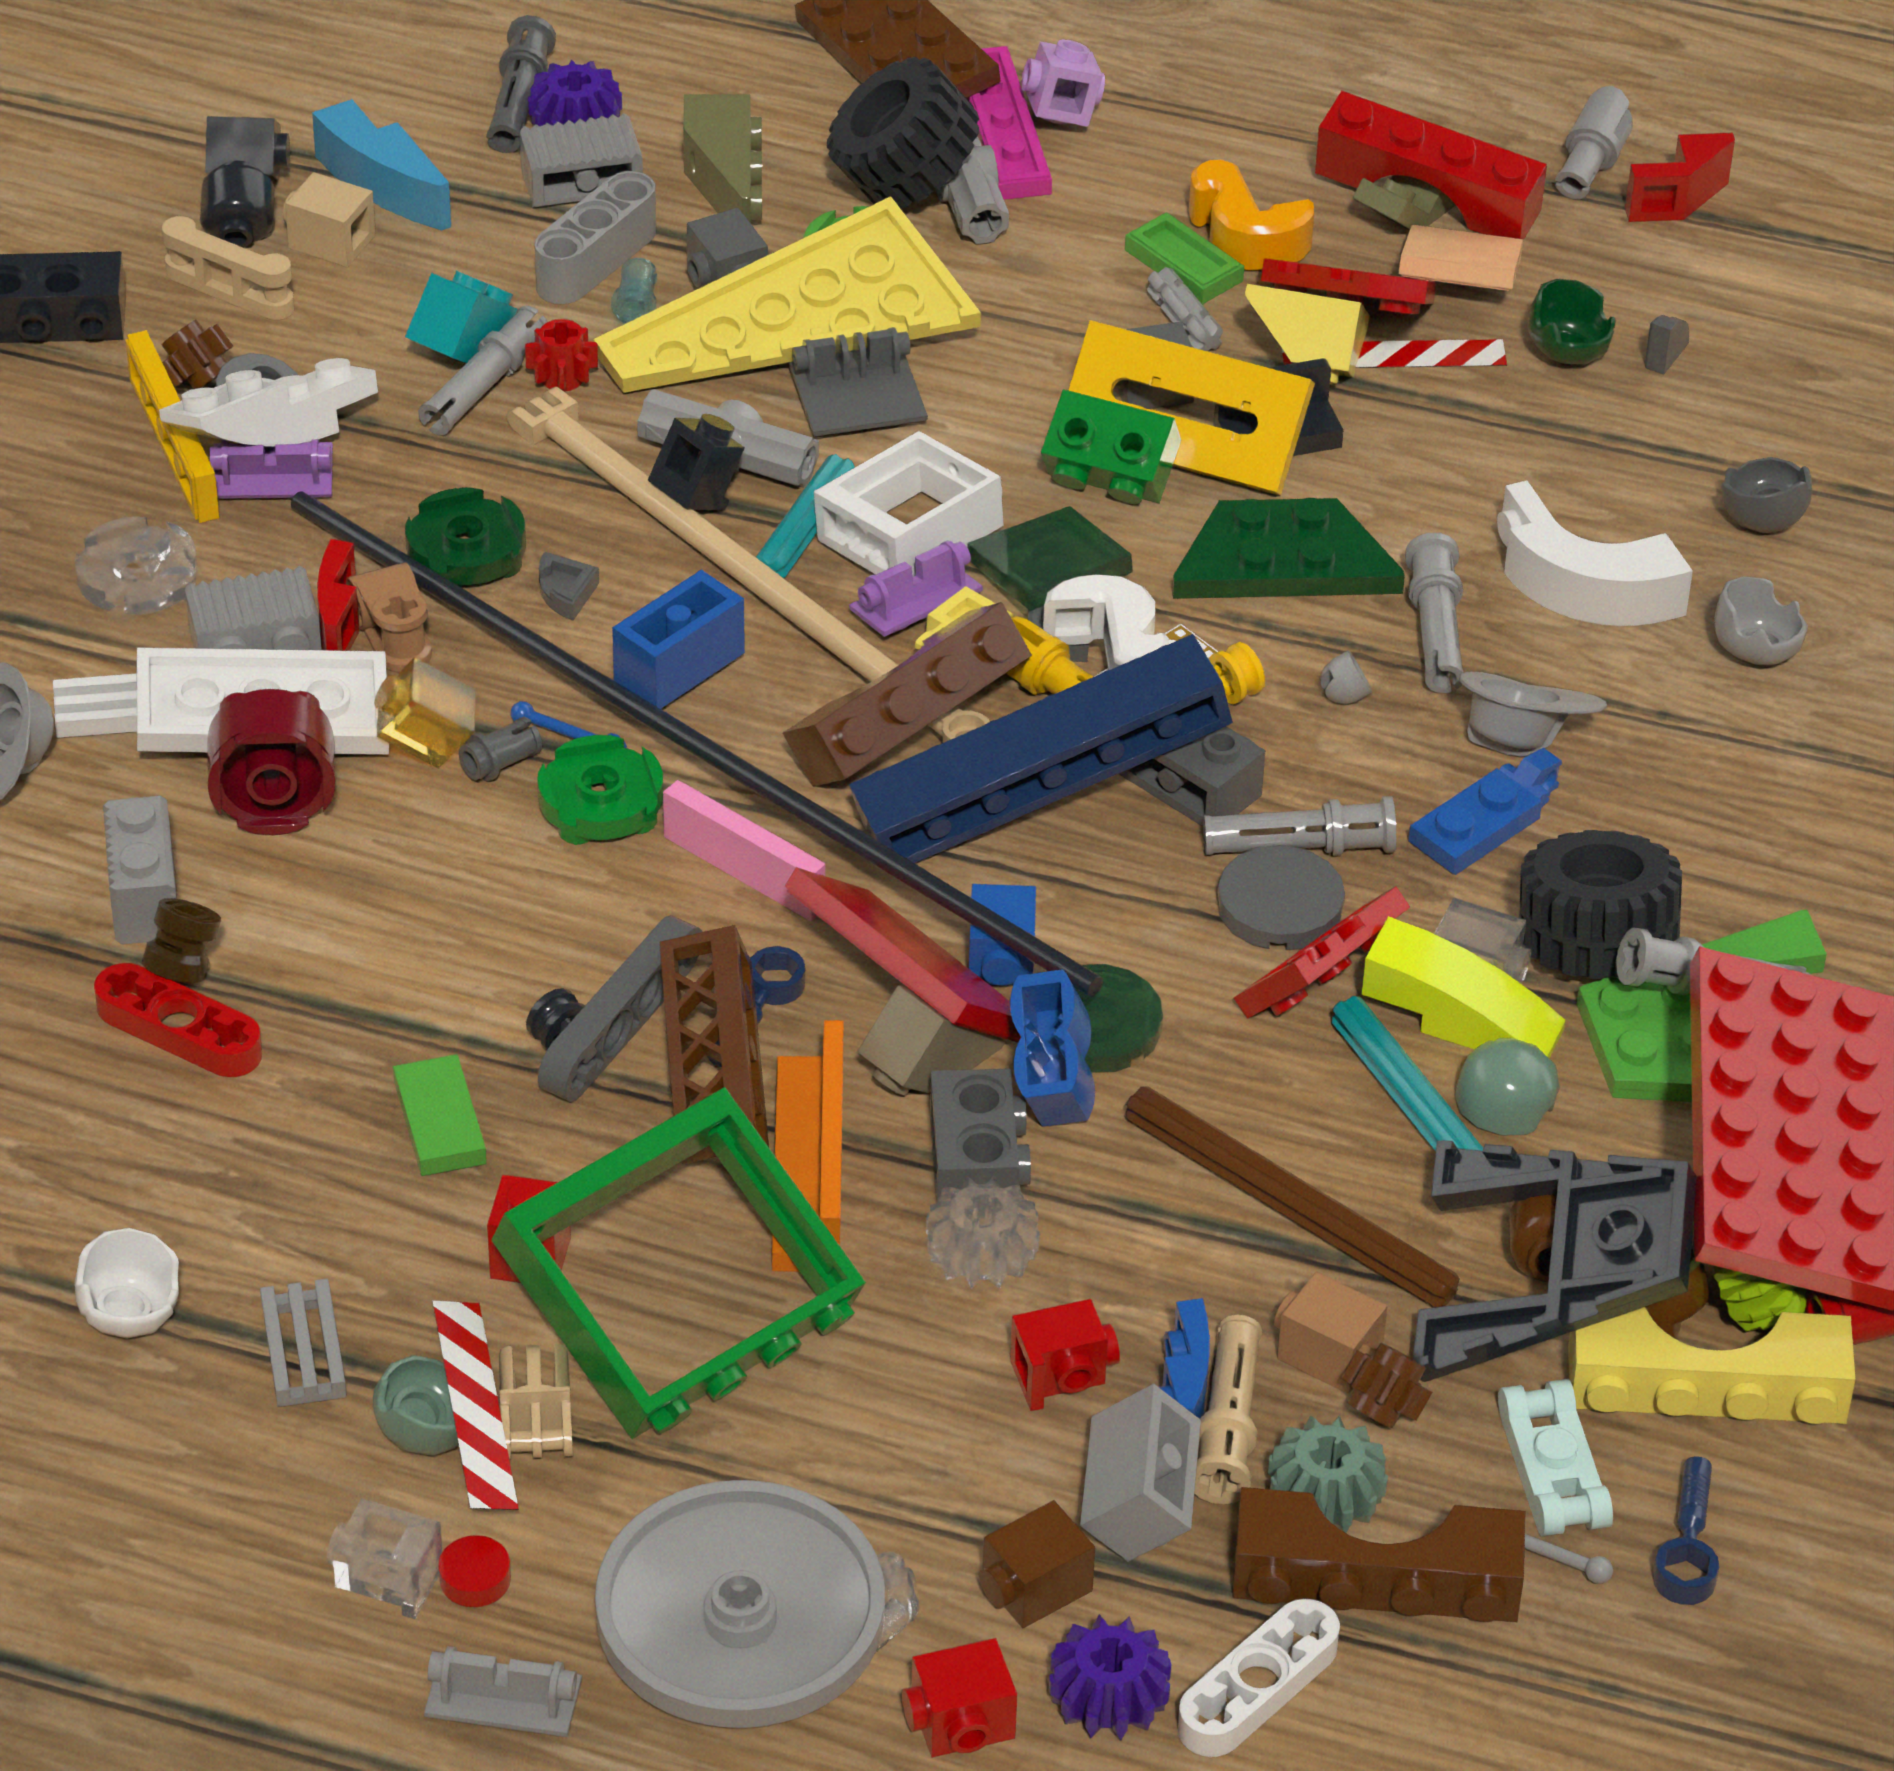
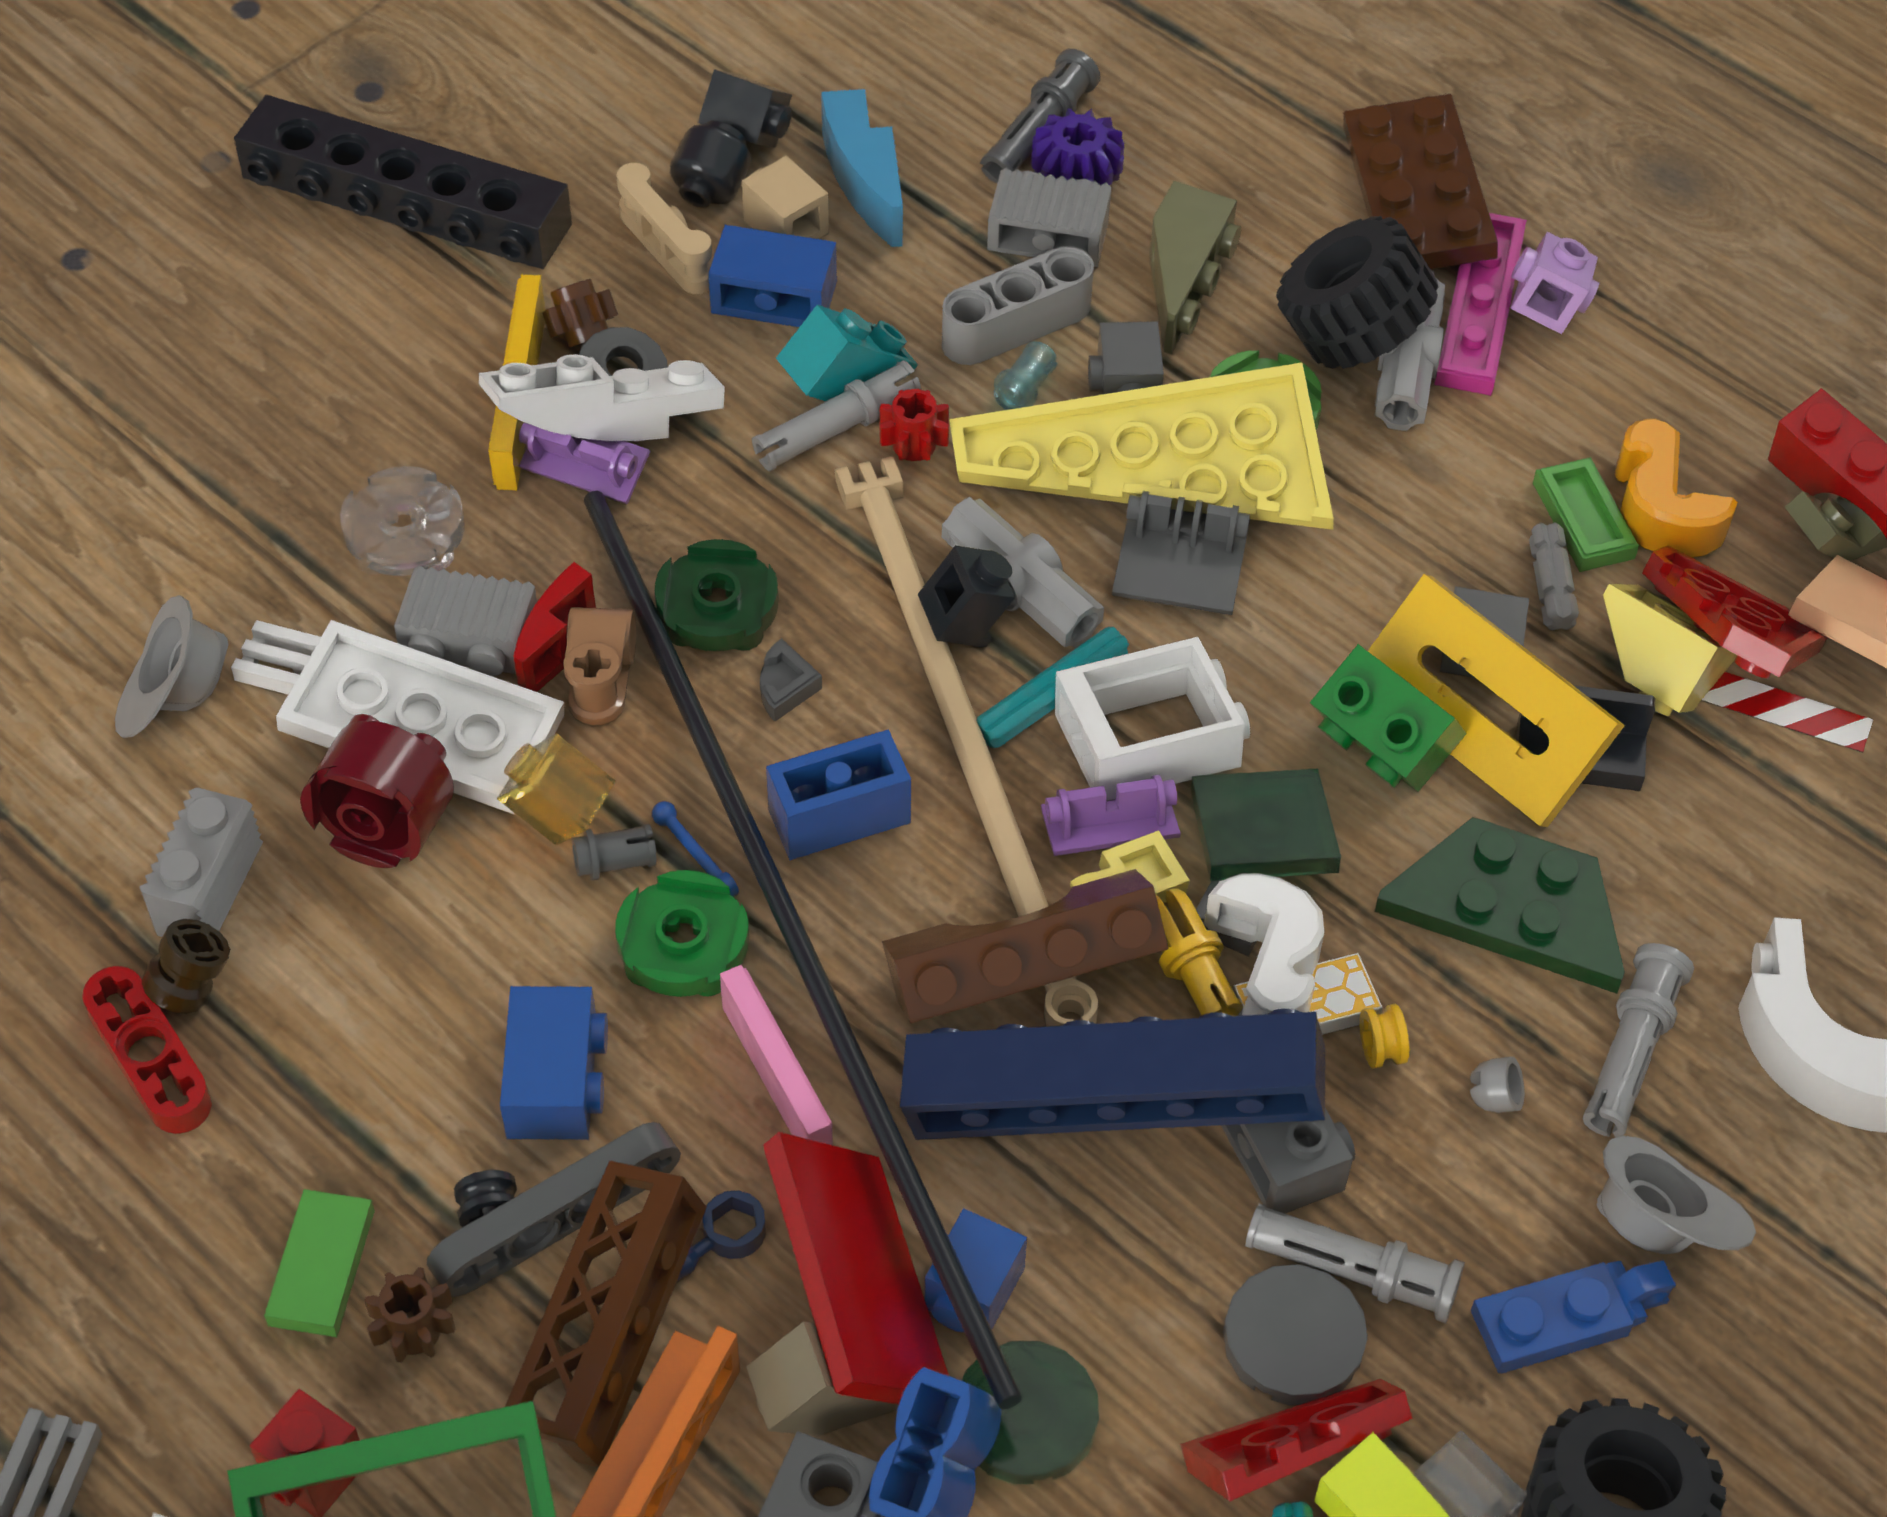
camera: 25 degrees right, 10 degrees up
none -> reddish brown gear [364,1267,456,1363]
none -> blue brick [500,986,608,1140]
none -> blue brick [708,225,837,327]

